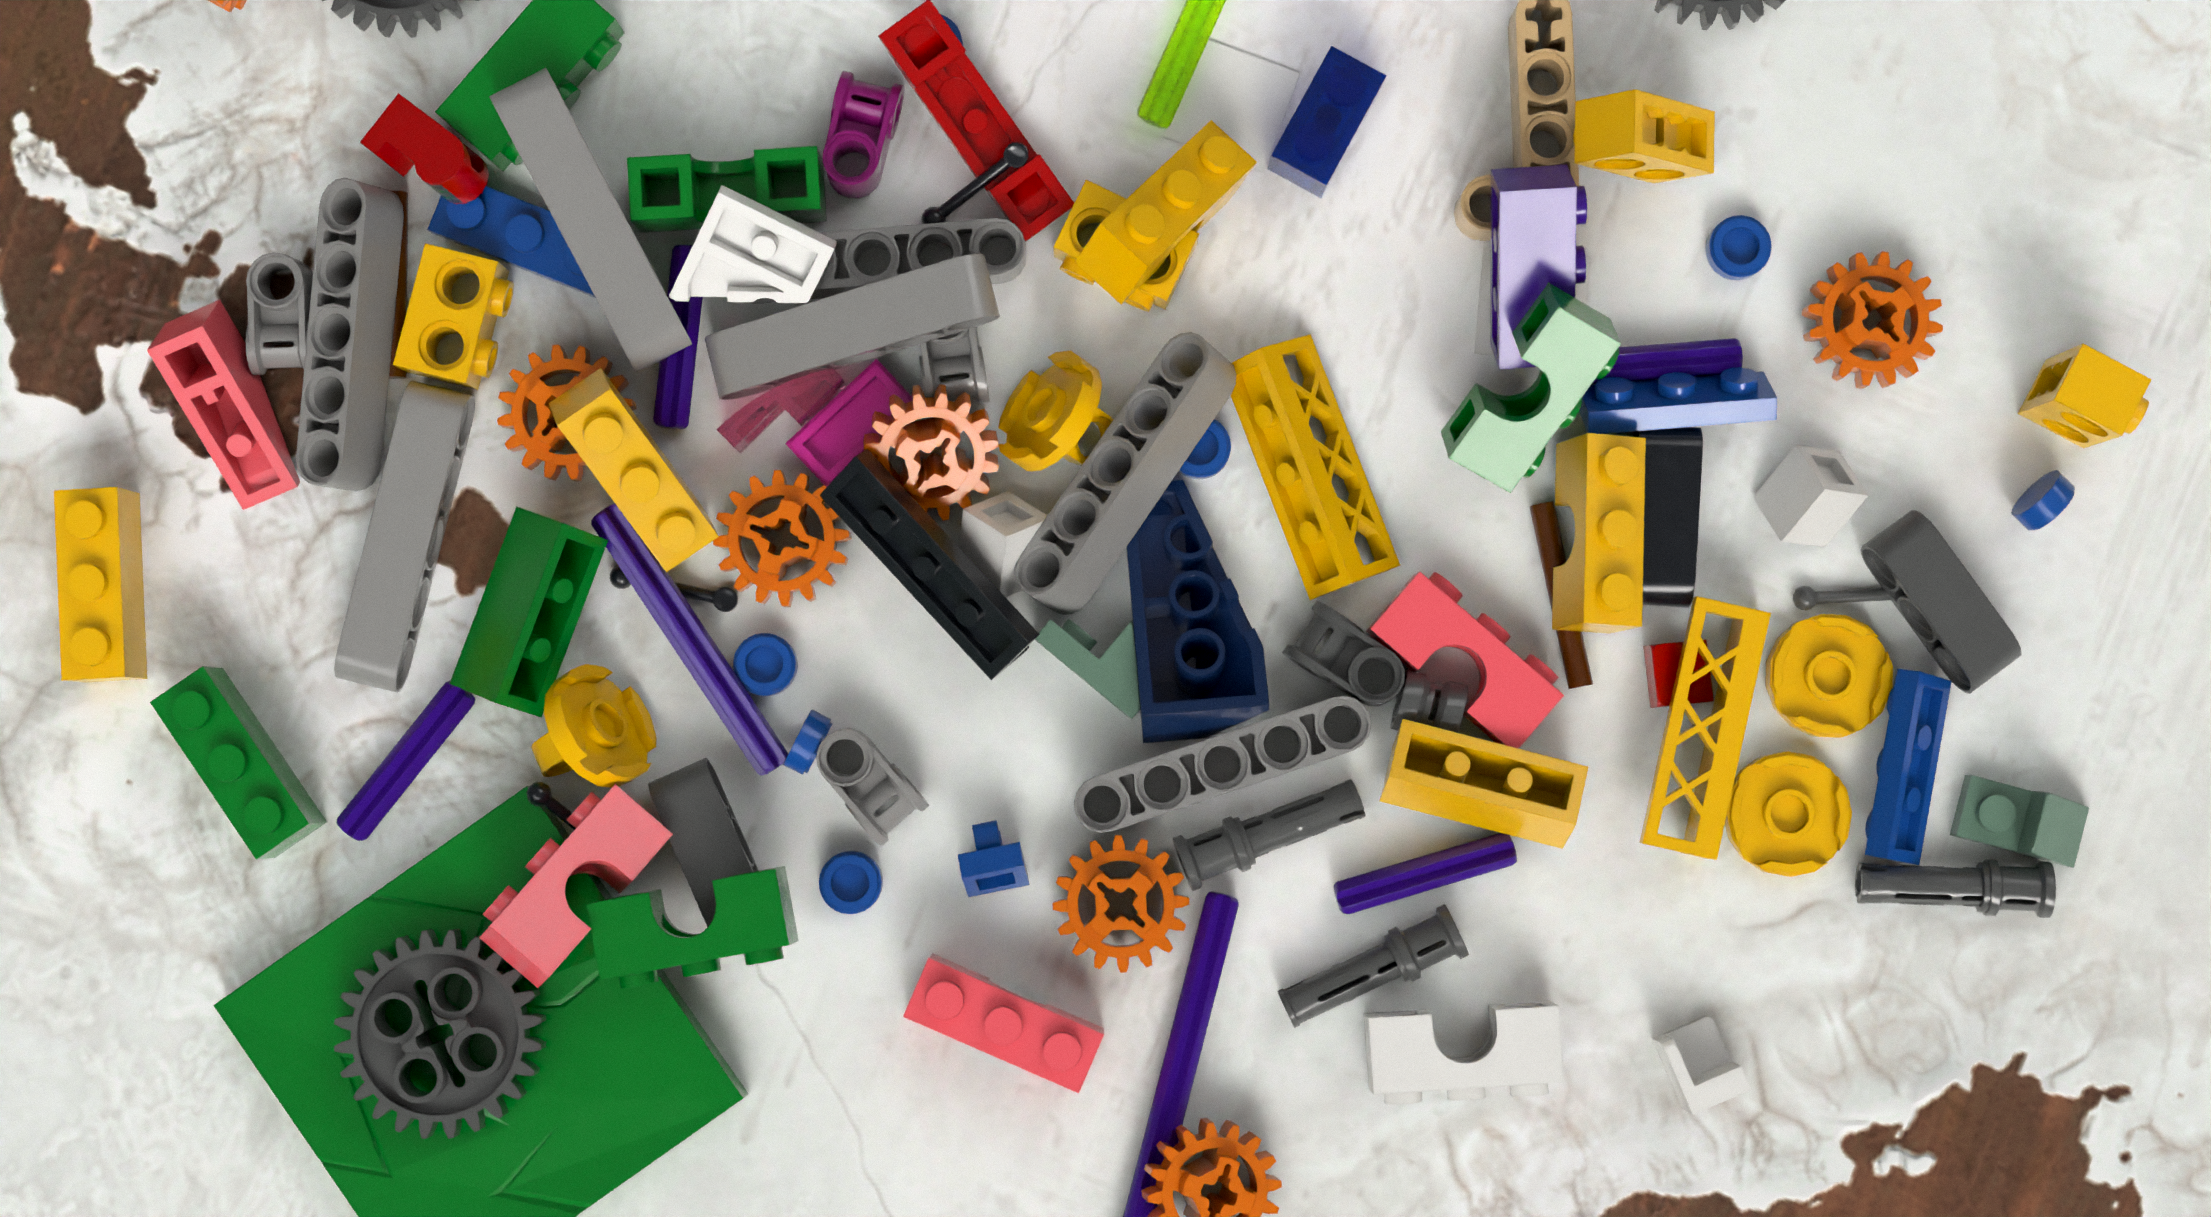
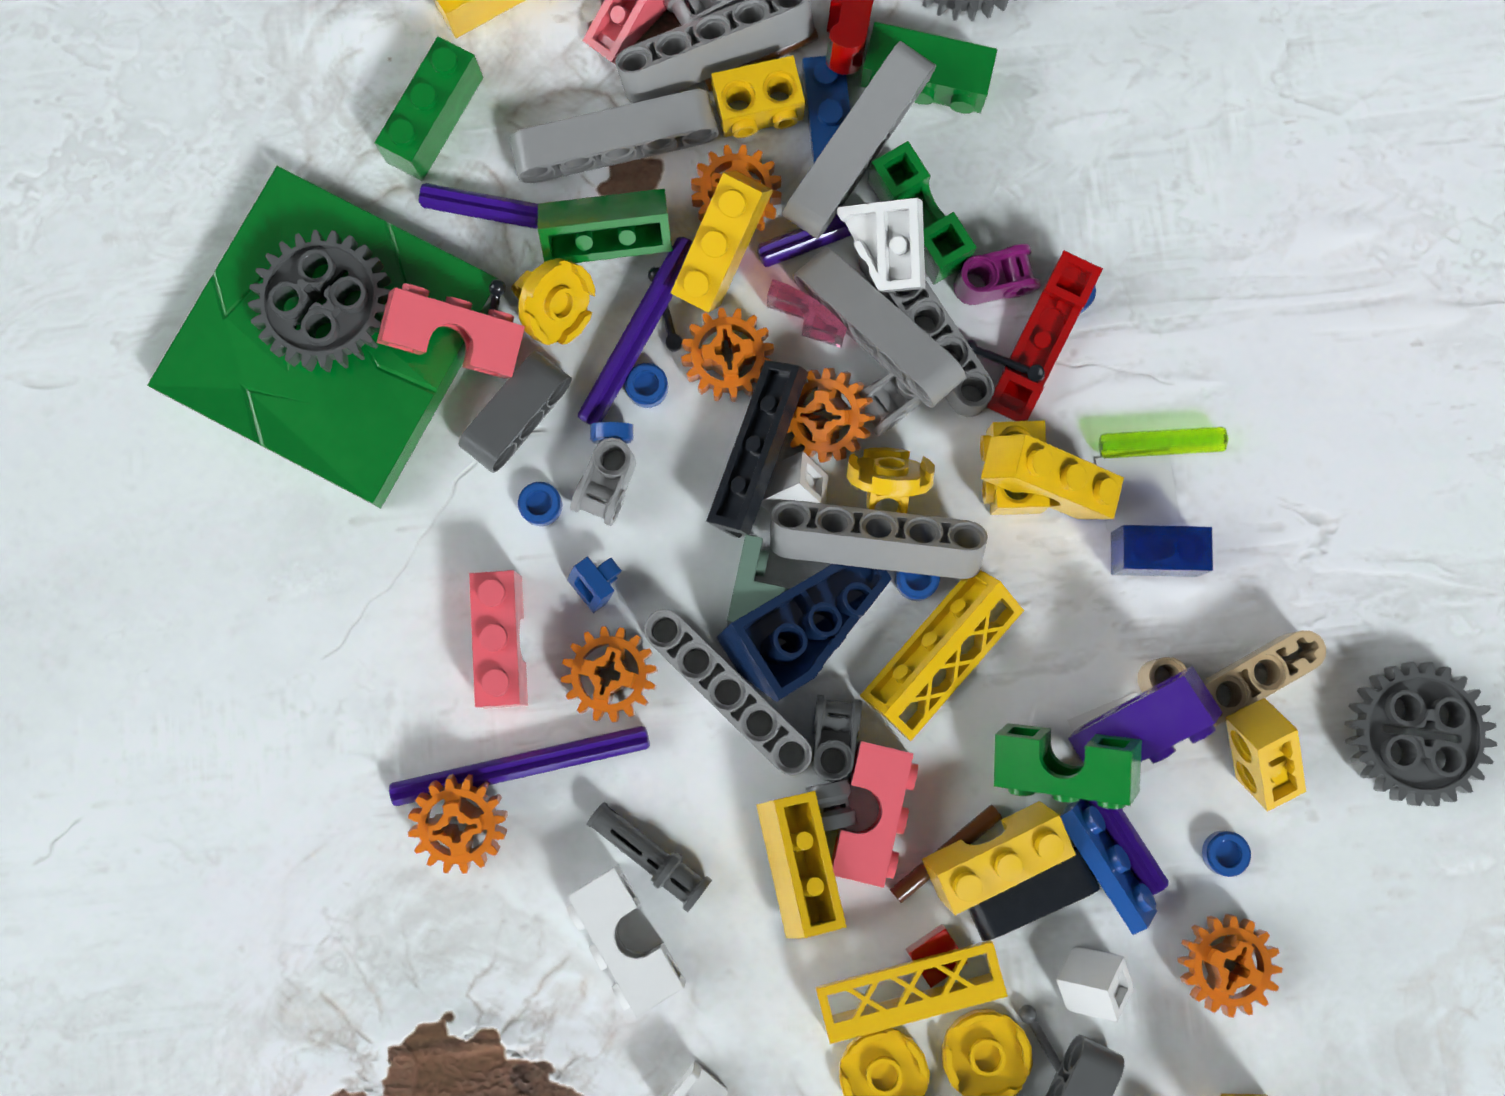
camera: 65 degrees right, 5 degrees down
green arch [586,866,799,989] -> none
dark pink tile [785,359,912,487] -> none
dark grey pin [1172,779,1366,891] -> none
dark purple axle [1334,833,1517,914] -> none

